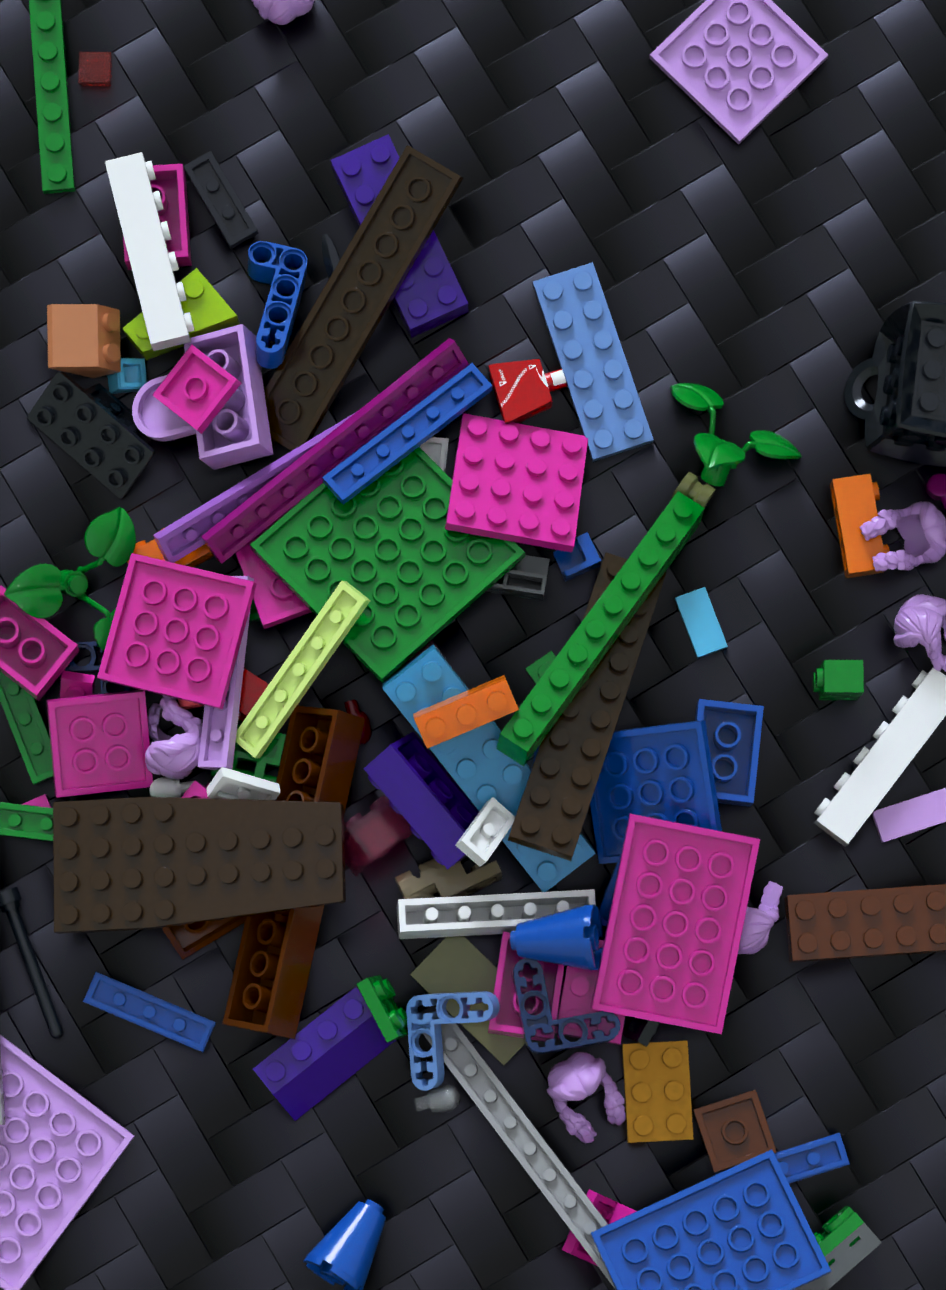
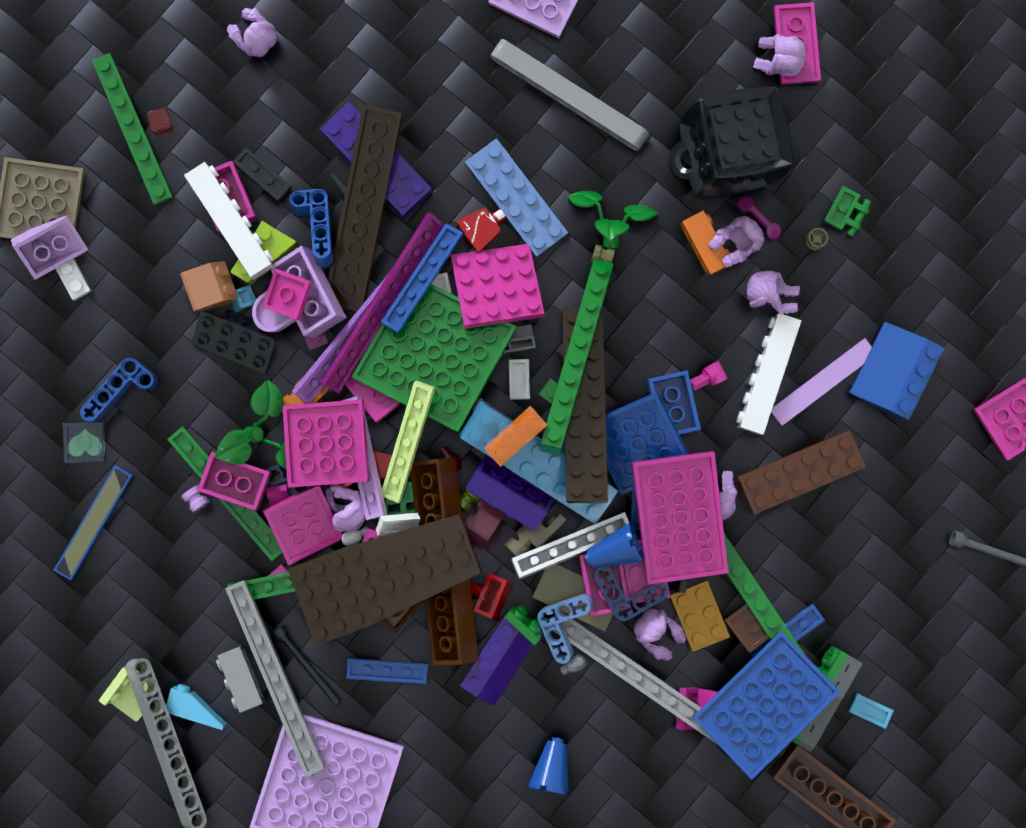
camera: 25 degrees left, 5 degrees up
white plate [455,797,515,867] -> none
blue panel [553,532,601,582] -> none
medium azure tile [674,587,728,659] -> none
green brick [813,660,864,700] -> none
none -> magenta plate [304,332,329,351]
none -> clear neon green wheel [460,484,481,512]
none -> red brick [470,573,513,621]
none -> light grey beam [490,39,649,151]
none -> white tile [509,359,530,400]
none -> dark pink axle [690,361,728,391]
none -> green plate [724,534,806,656]

